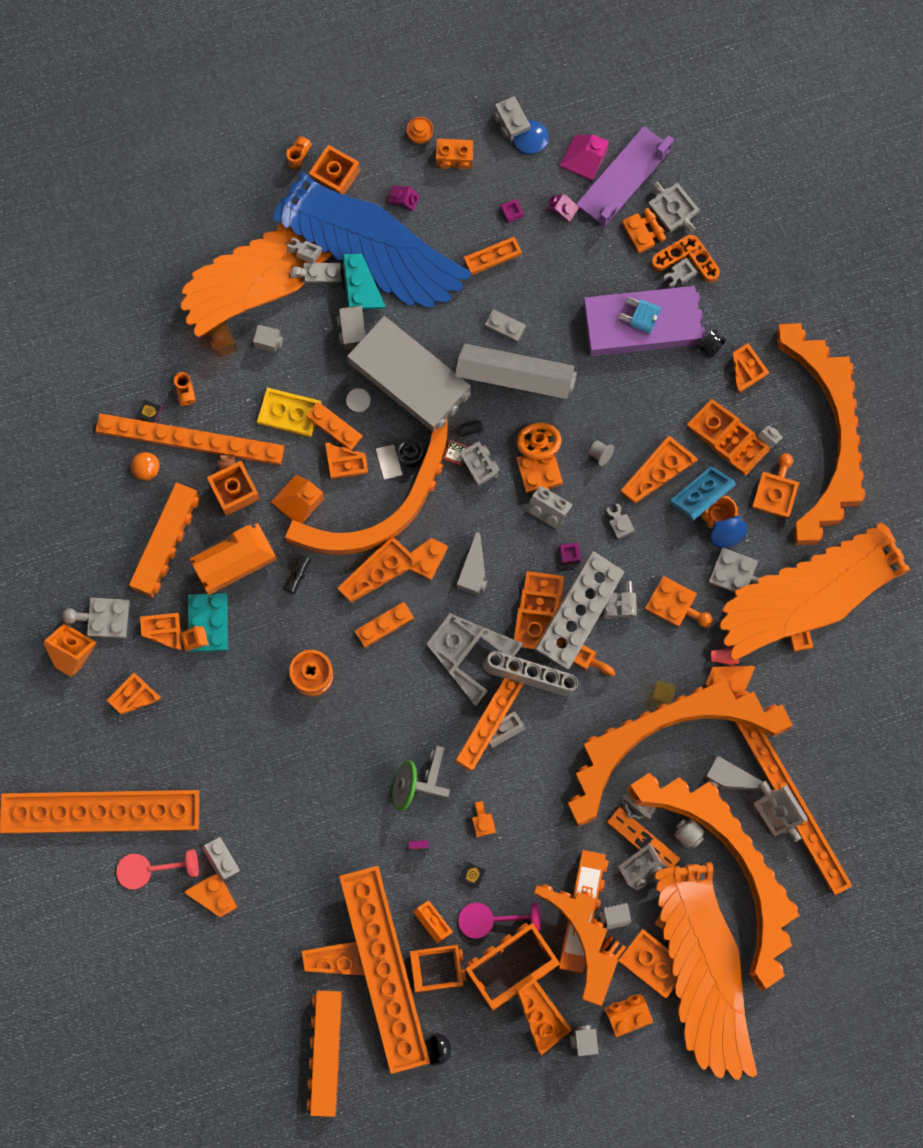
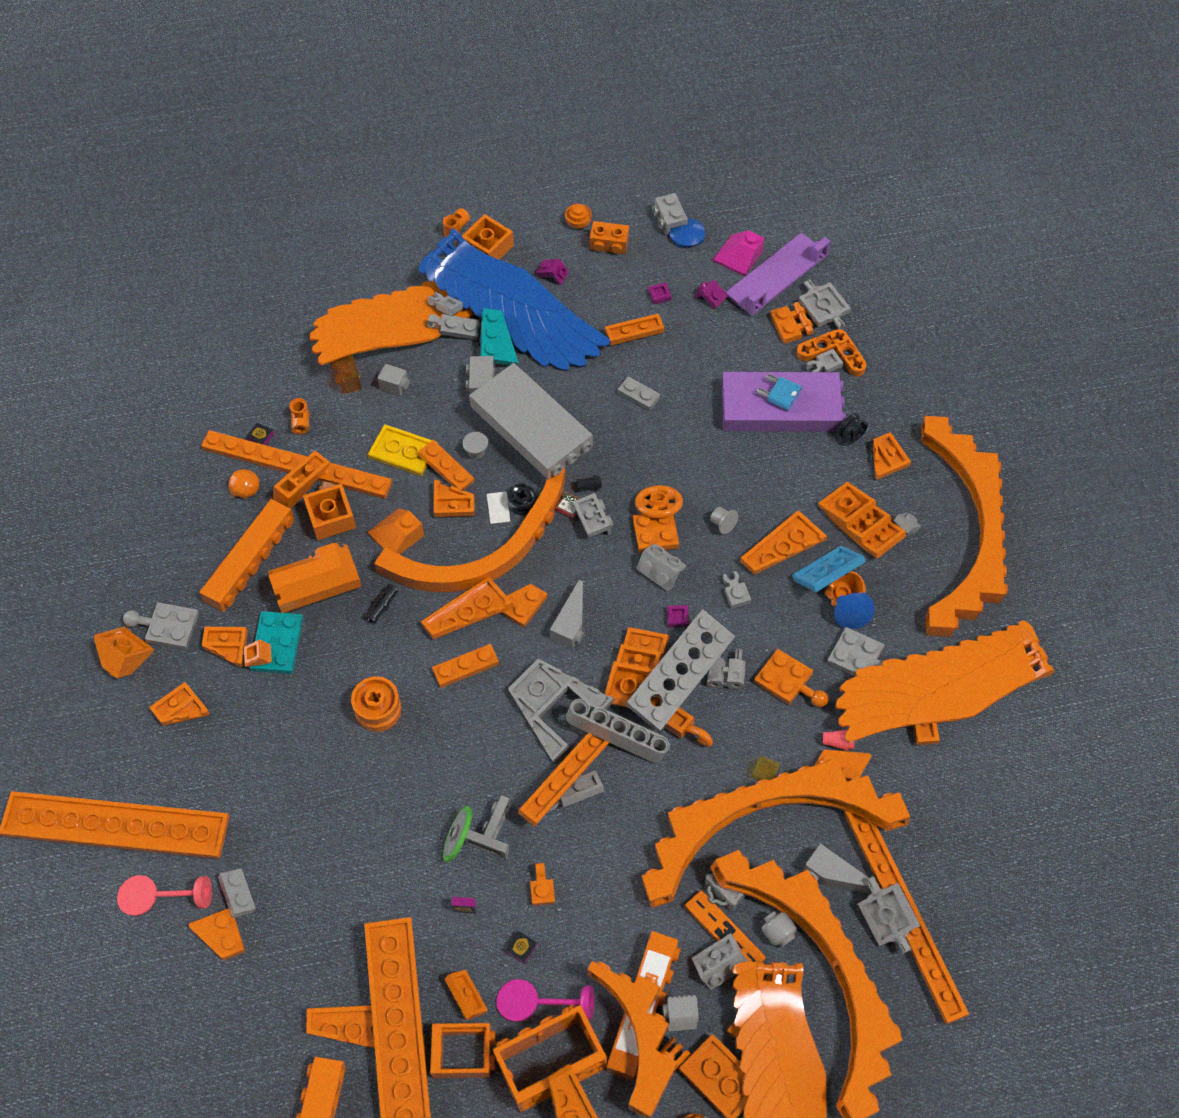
camera: 10 degrees right, 15 degrees down
light grey brick [455,344,577,399] -> none
orange plate [752,453,799,519] -> none
none -> orange slope [273,451,330,509]

